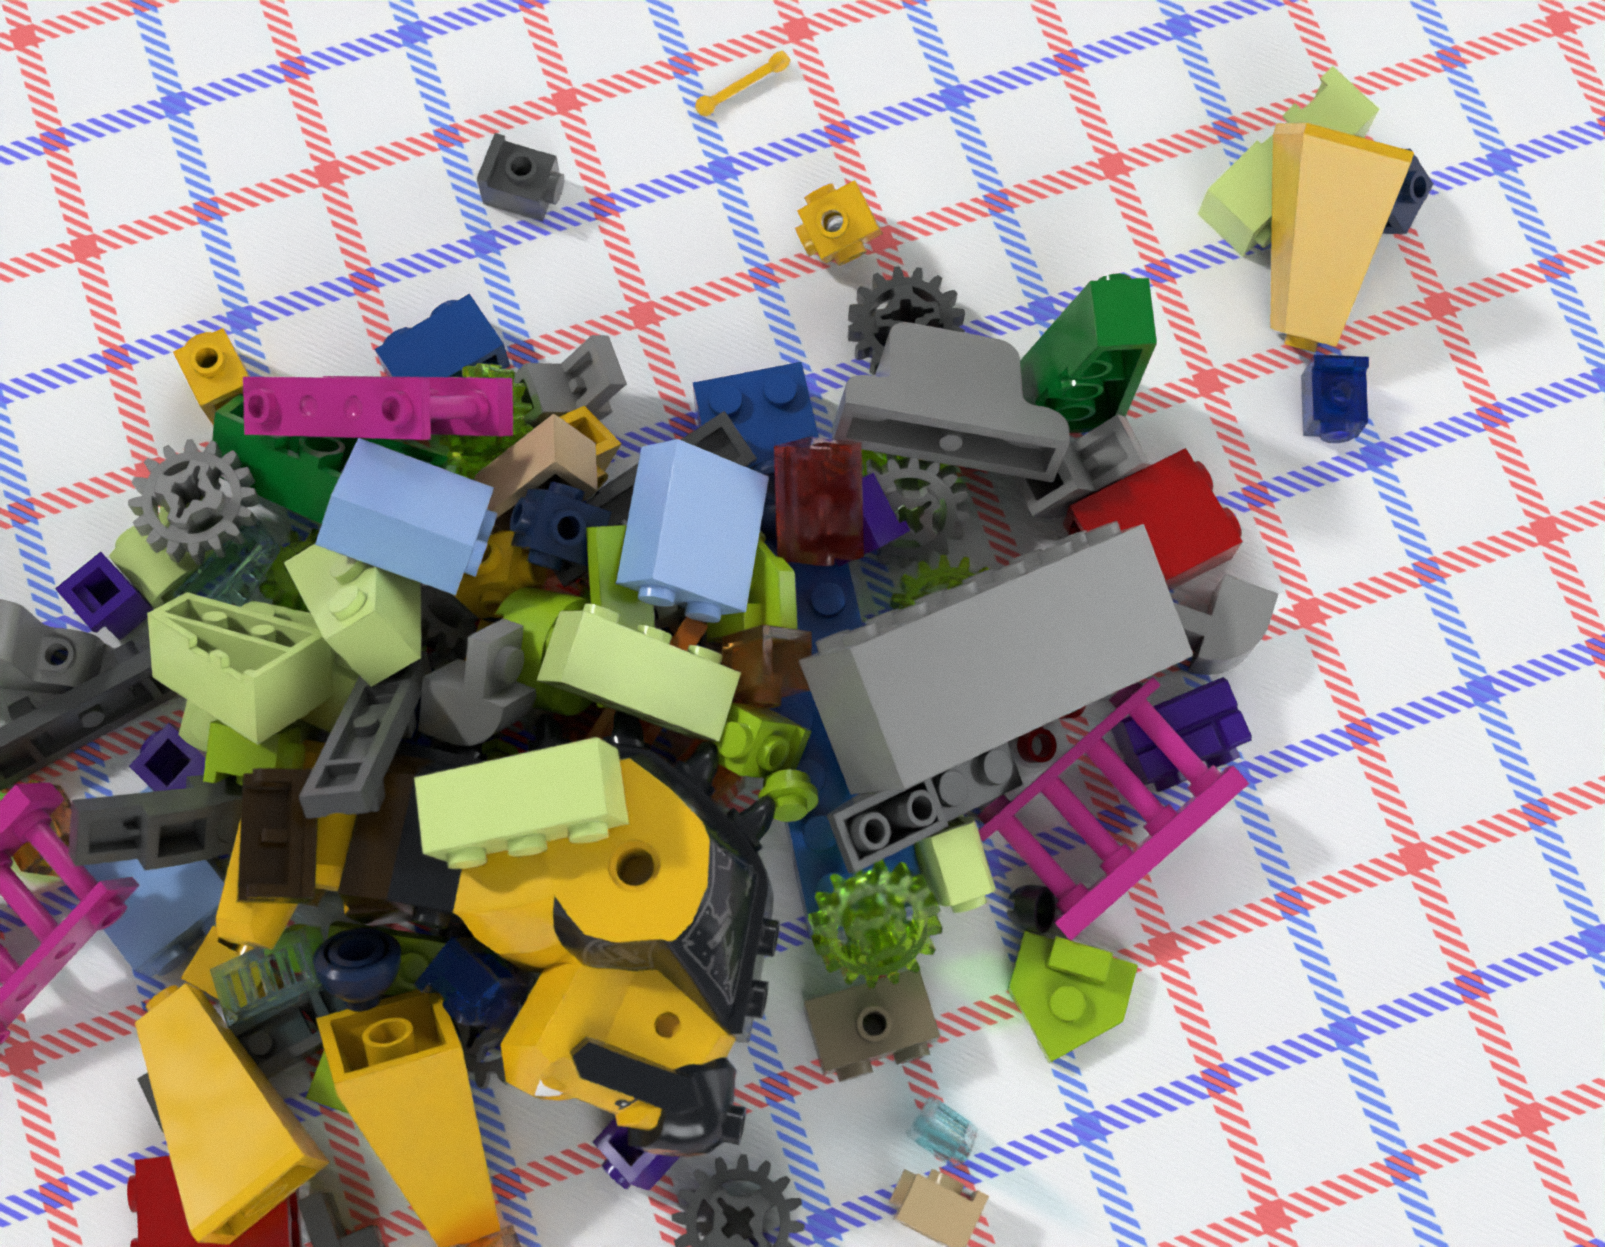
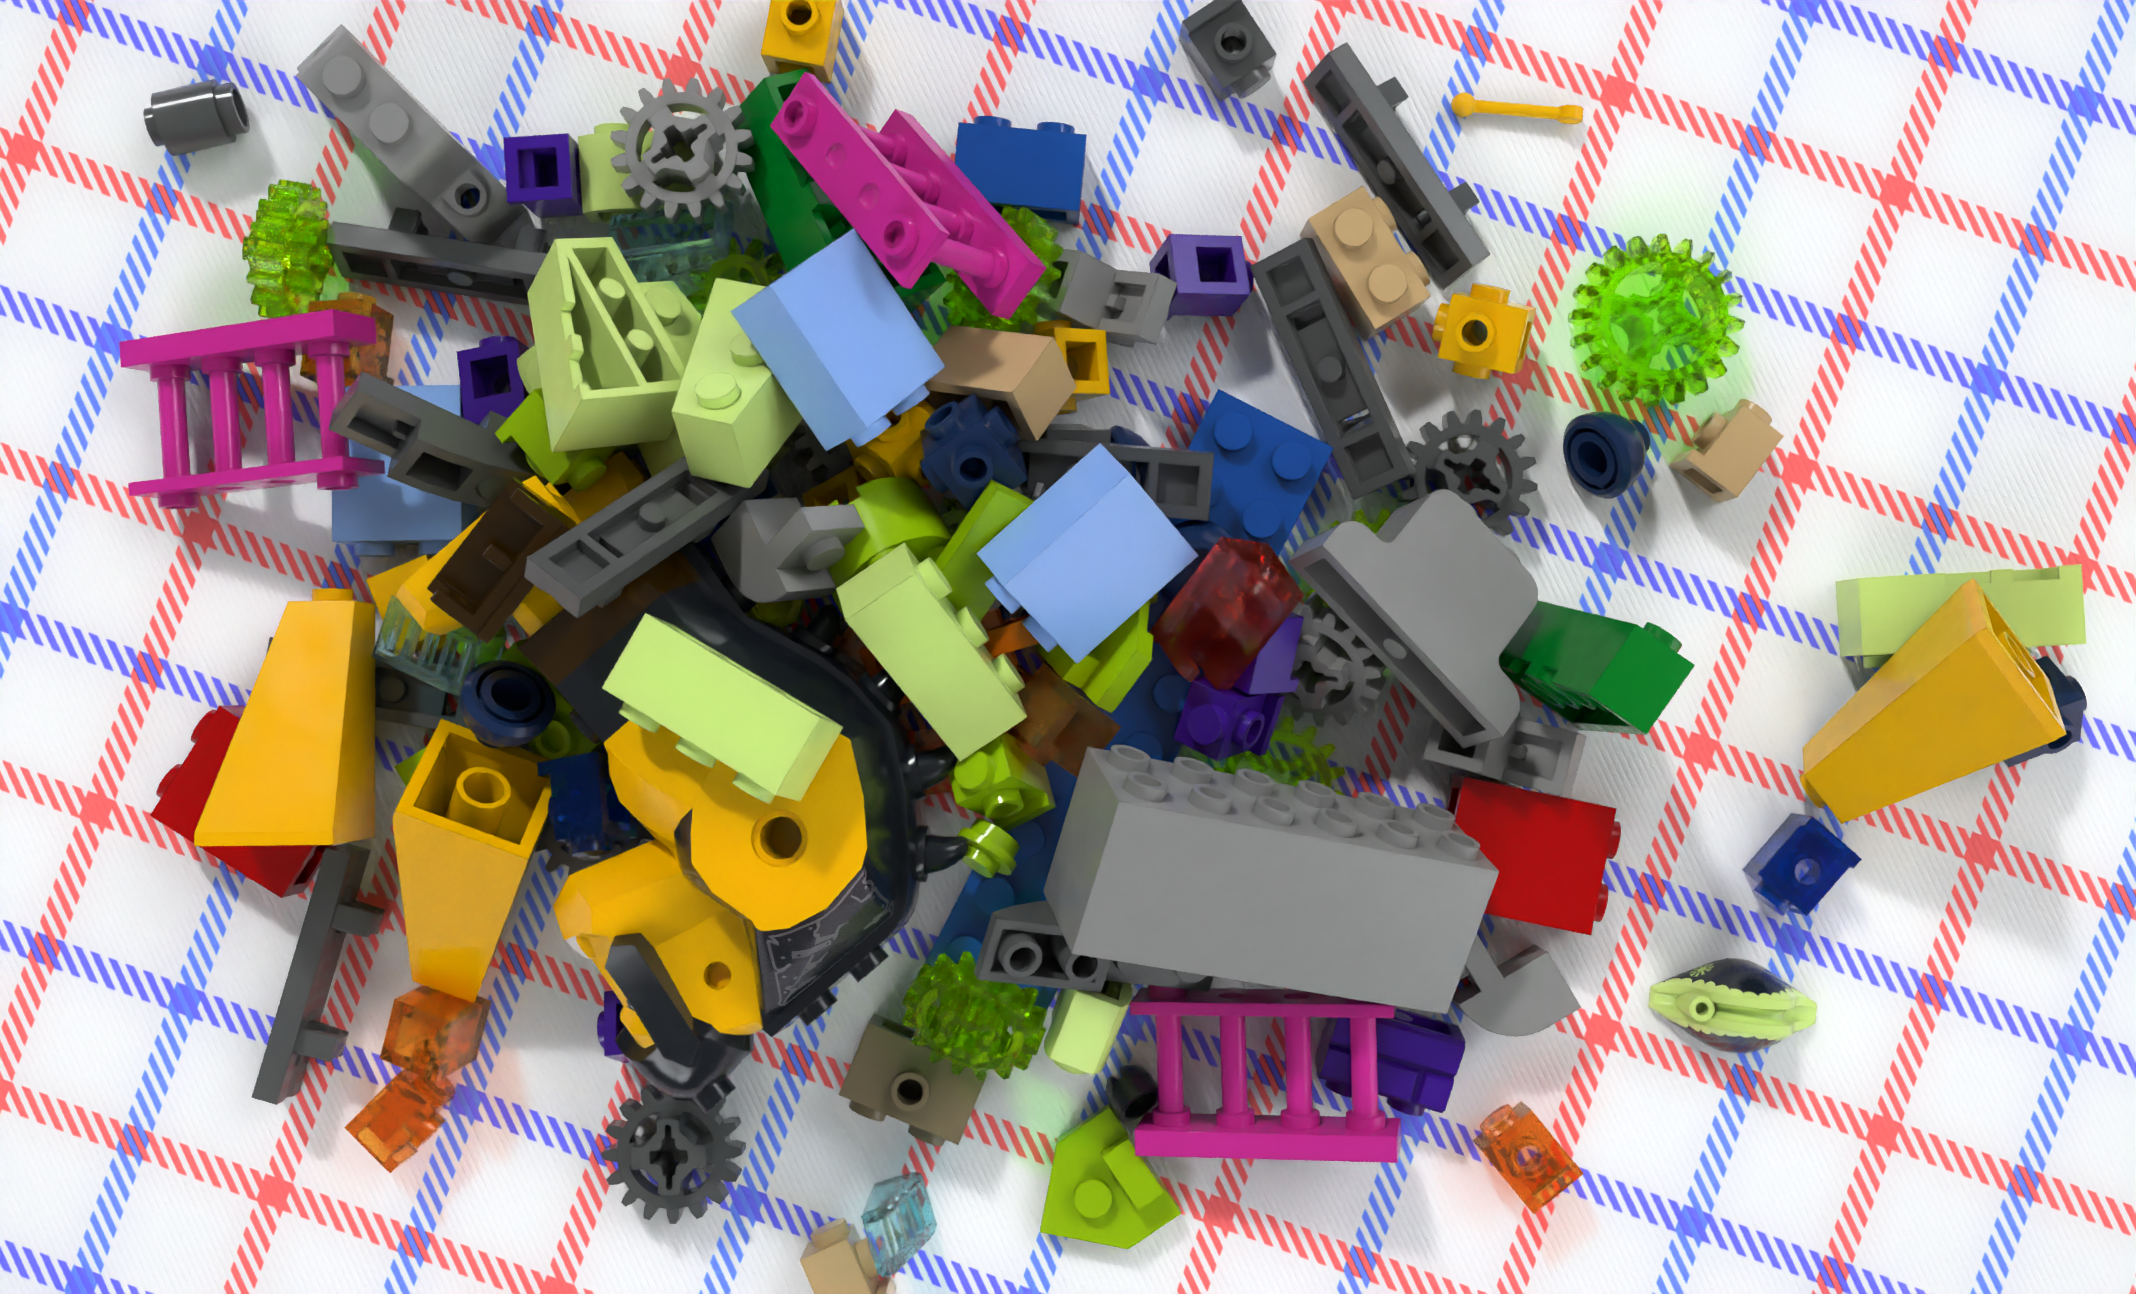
camera: 40 degrees right, 15 degrees up
none -> dark purple brick [1149,234,1254,321]
none -> dark purple brick [1174,675,1285,761]
none -> dark grey hinge [1249,237,1417,500]
none -> tan brick [1300,186,1431,341]
none -> dark grey hinge [1303,42,1491,290]
none -> clear orange brick [1472,1101,1584,1214]
none -> dark blue brick [1563,411,1650,499]
none -> clear neon green gear [1567,234,1746,408]
none -> yellowish green hat [1648,958,1817,1053]
none -> tan brick [1669,399,1784,503]

